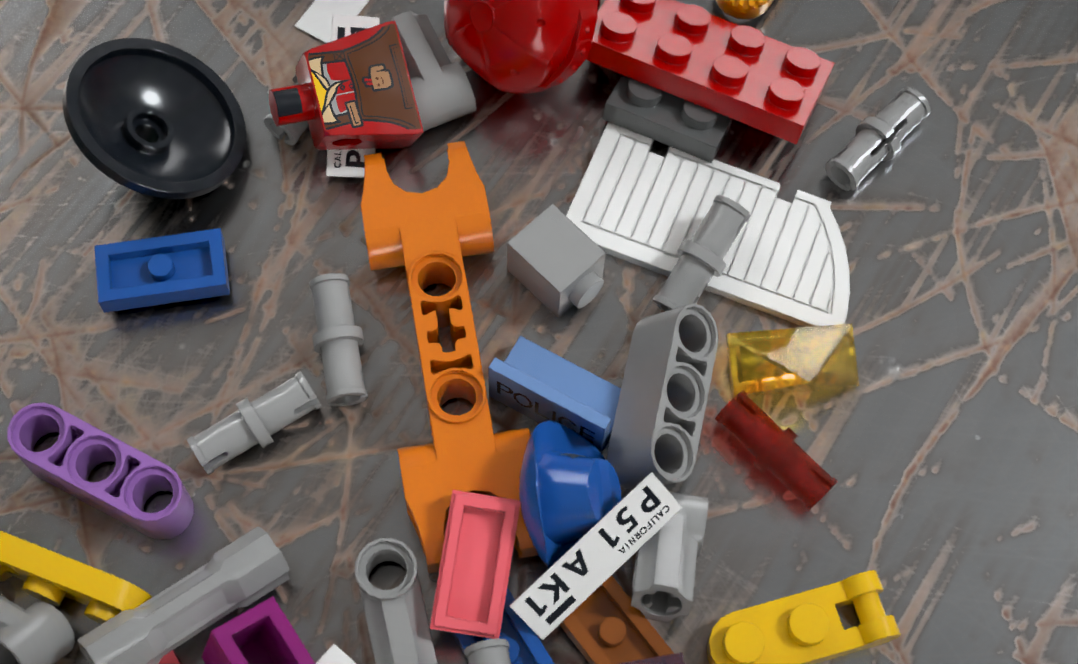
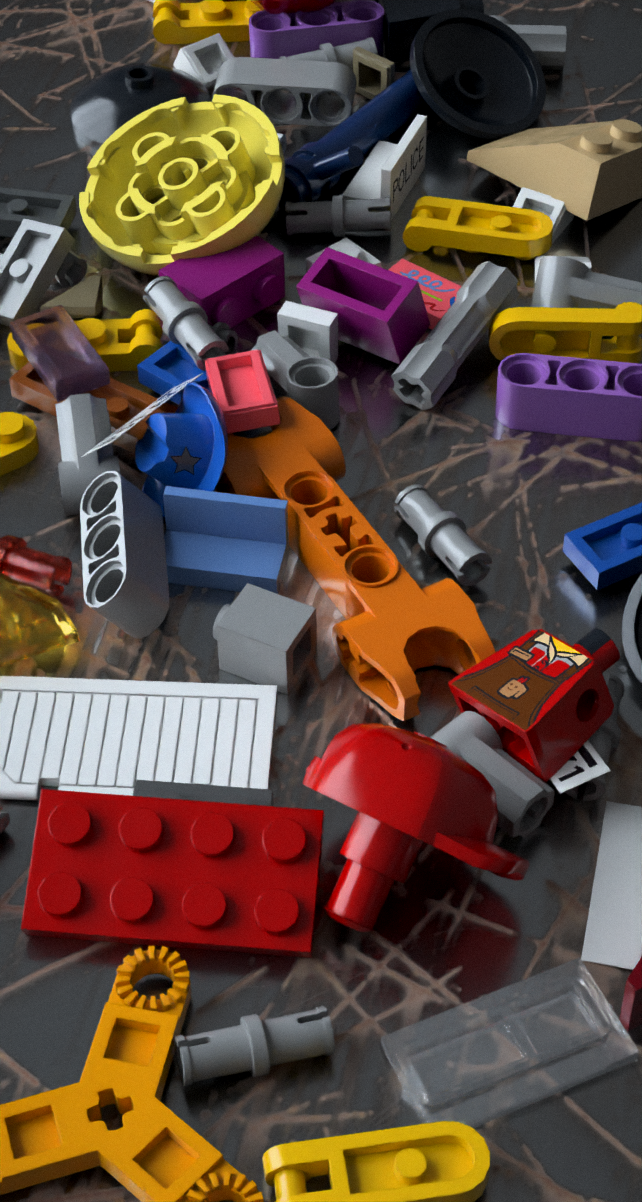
camera: 165 degrees right, 20 degrees down
light grey pin [187,371,322,475] -> none
light grey pin [652,195,751,311] -> none

